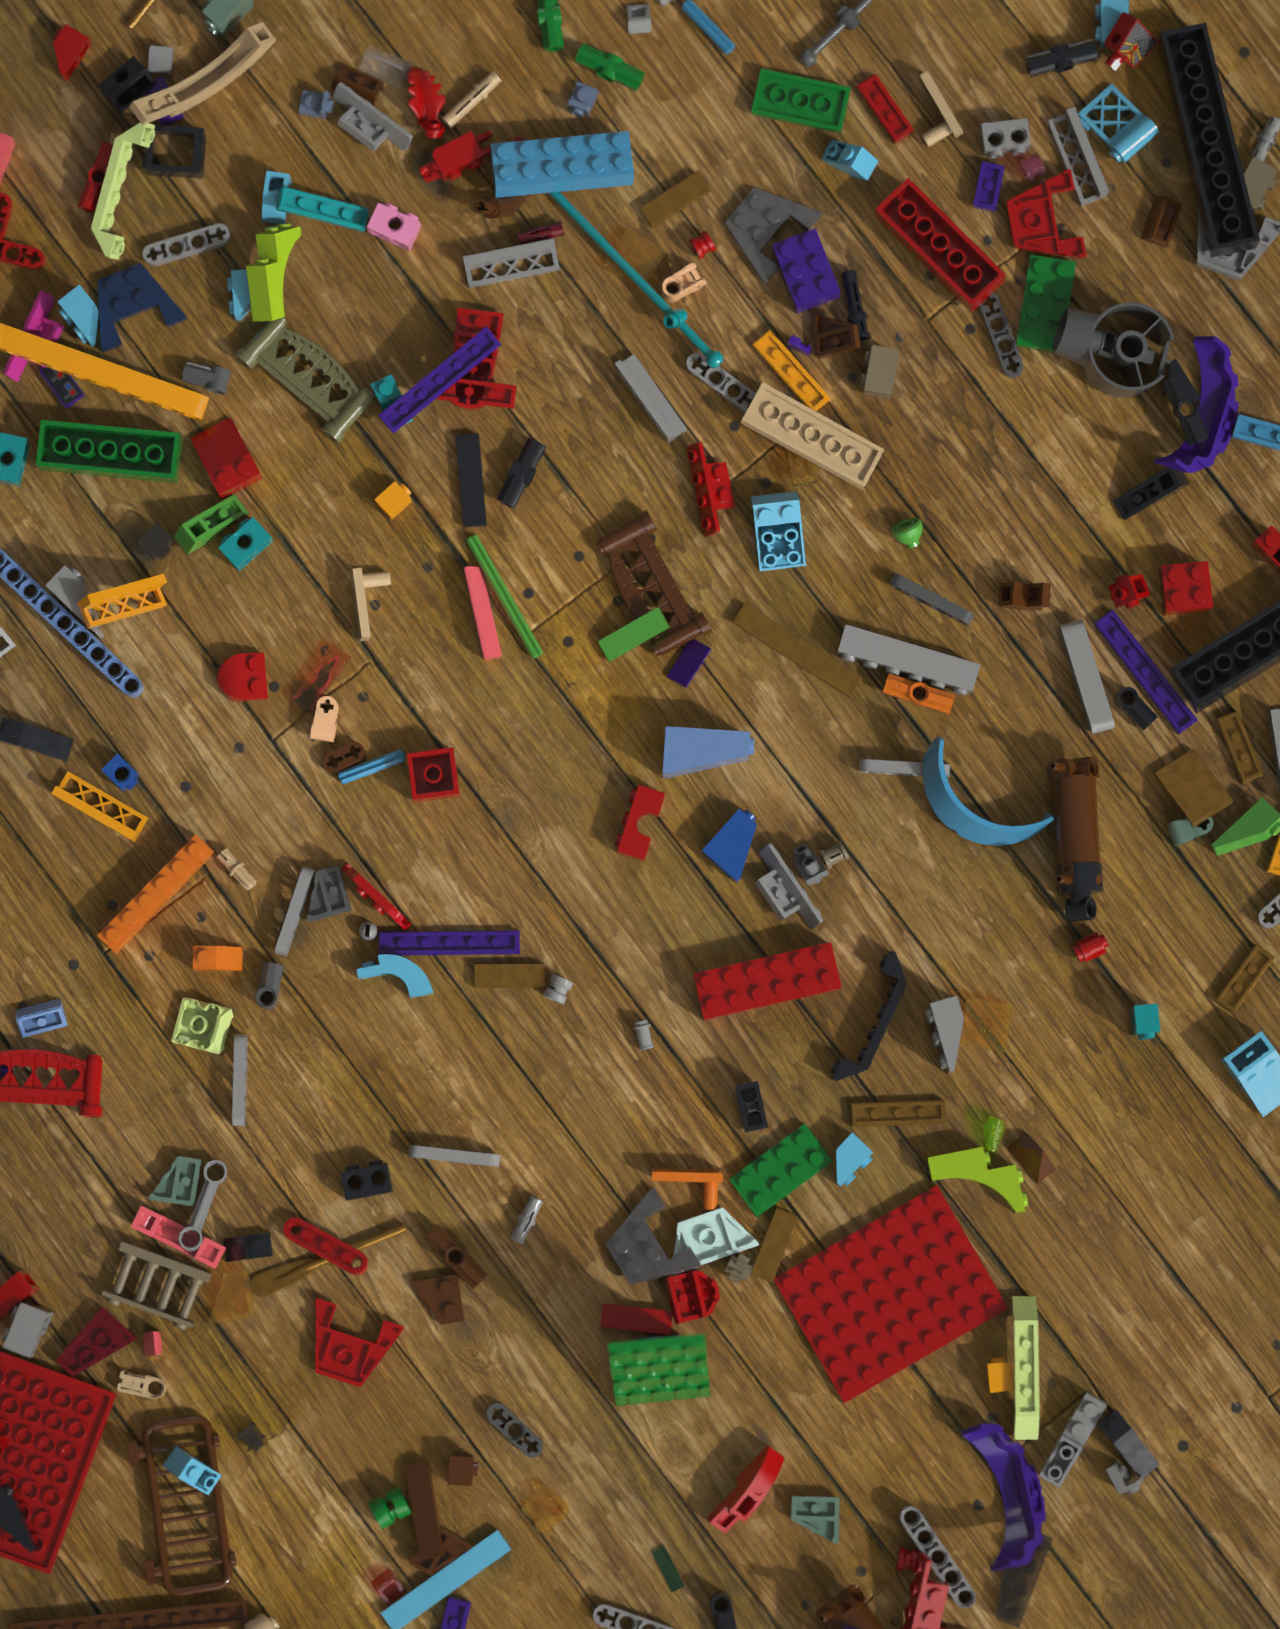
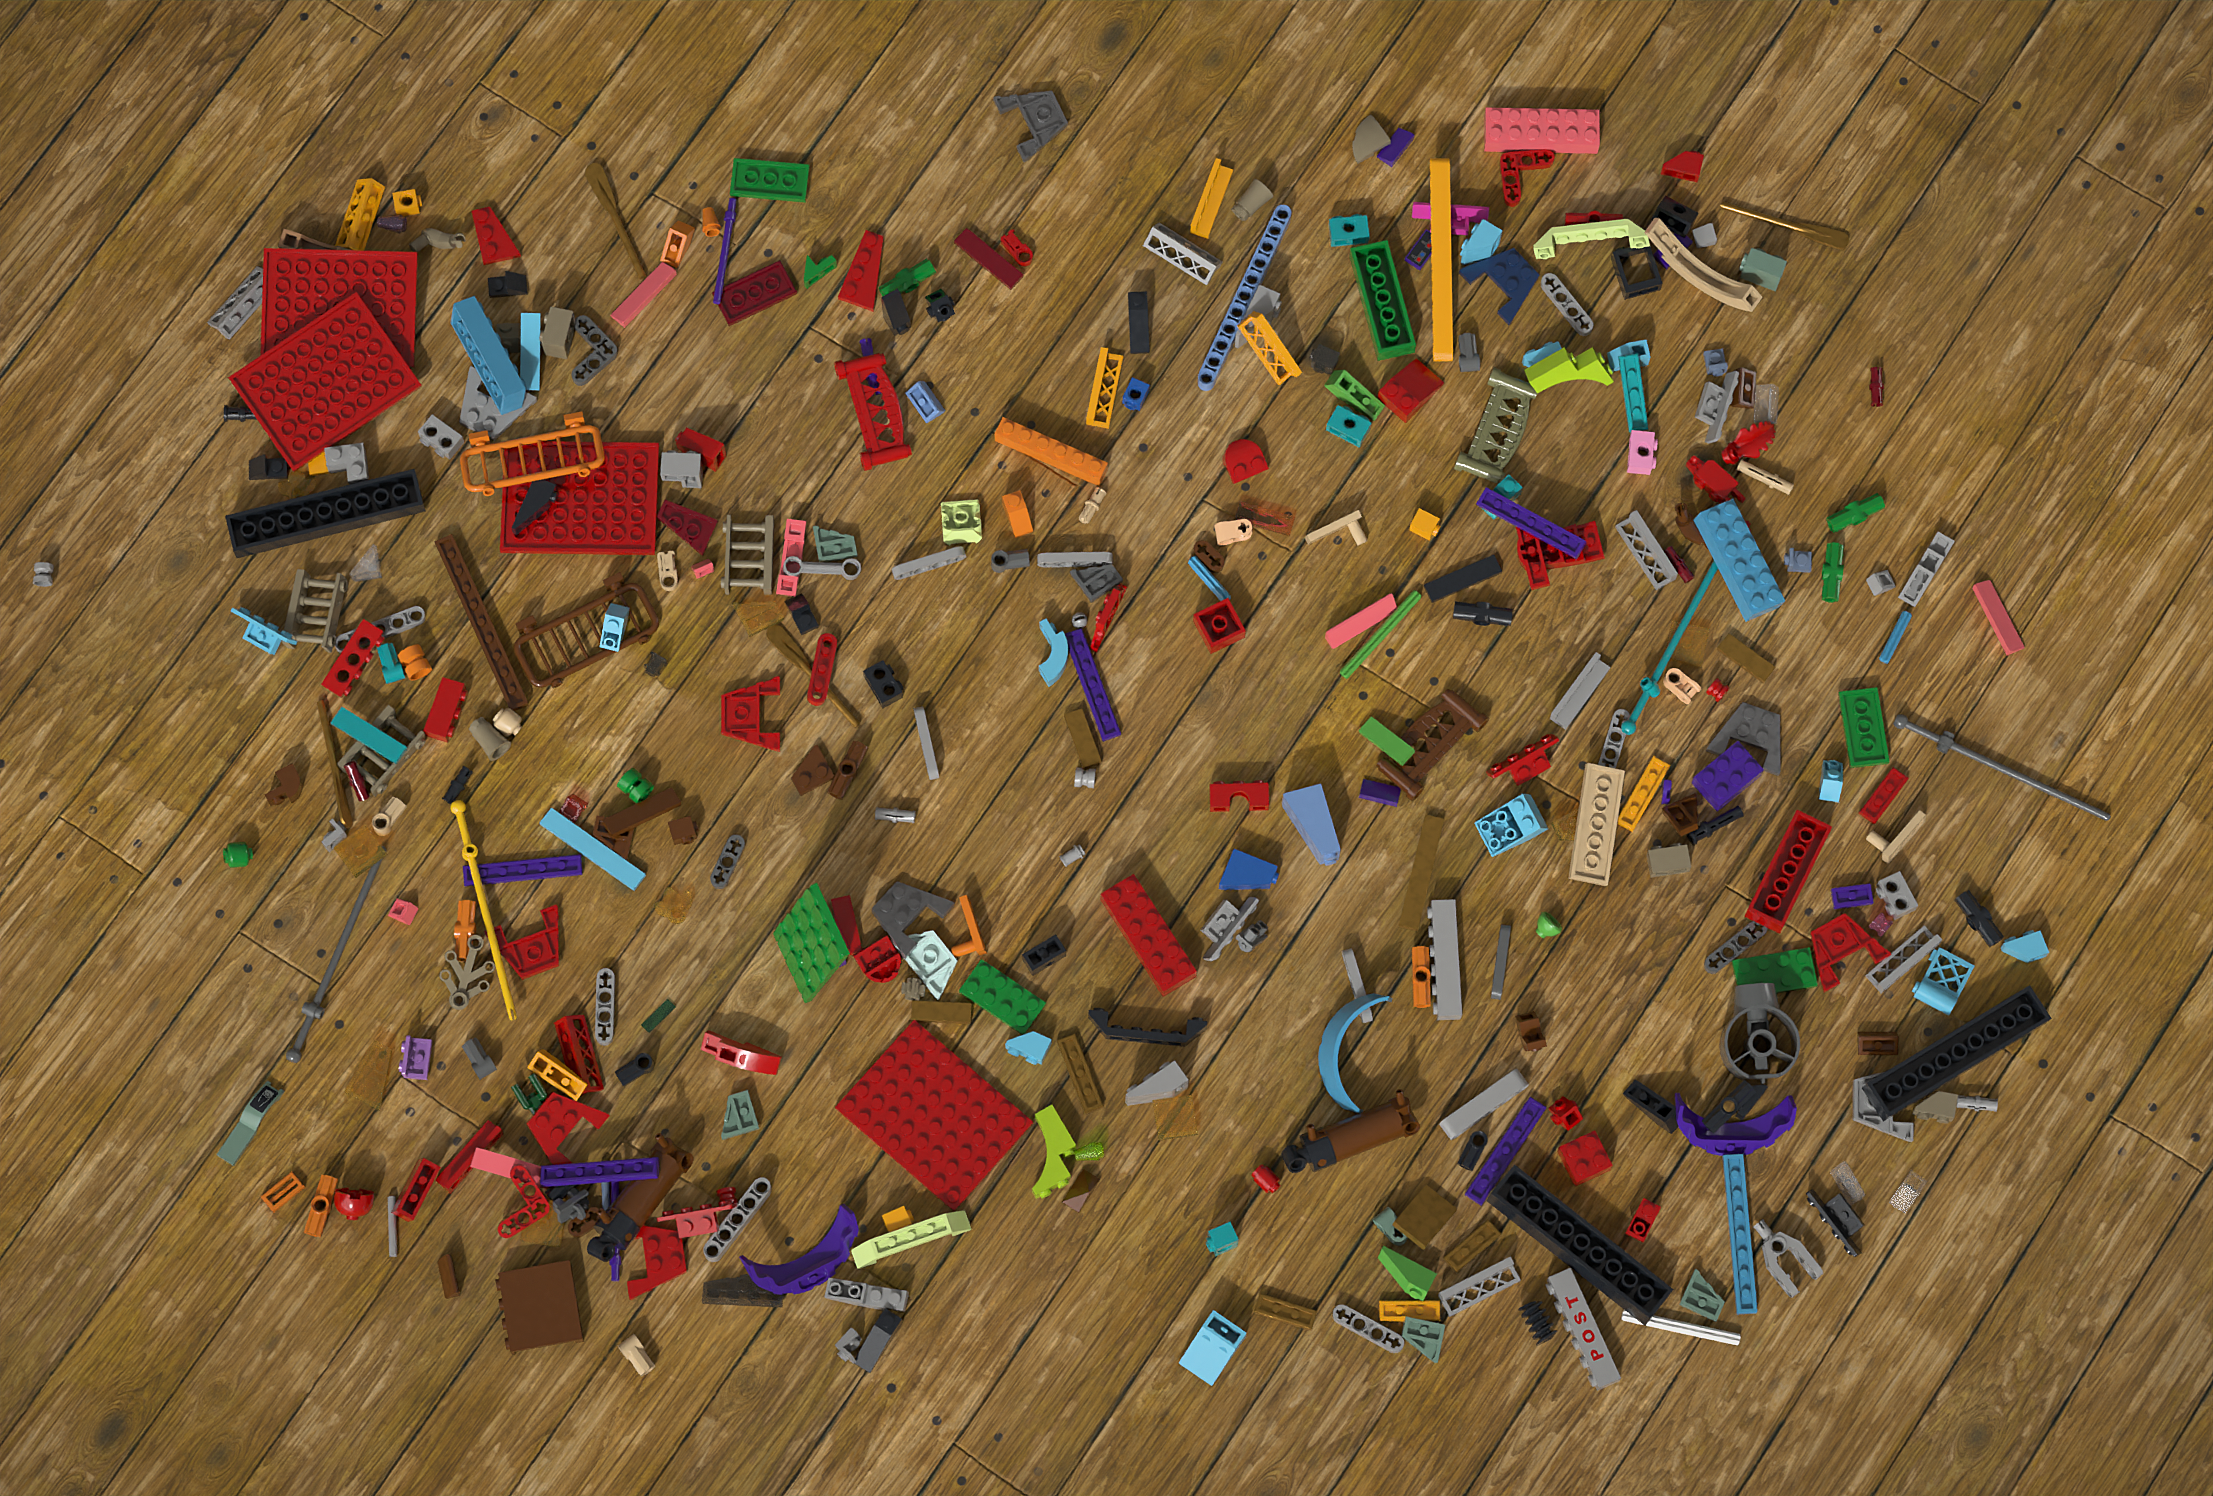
camera: 65 degrees right, 10 degrees down
dark tan bush [819,841,849,870] -> none
torso [1104,11,1159,72] -> none

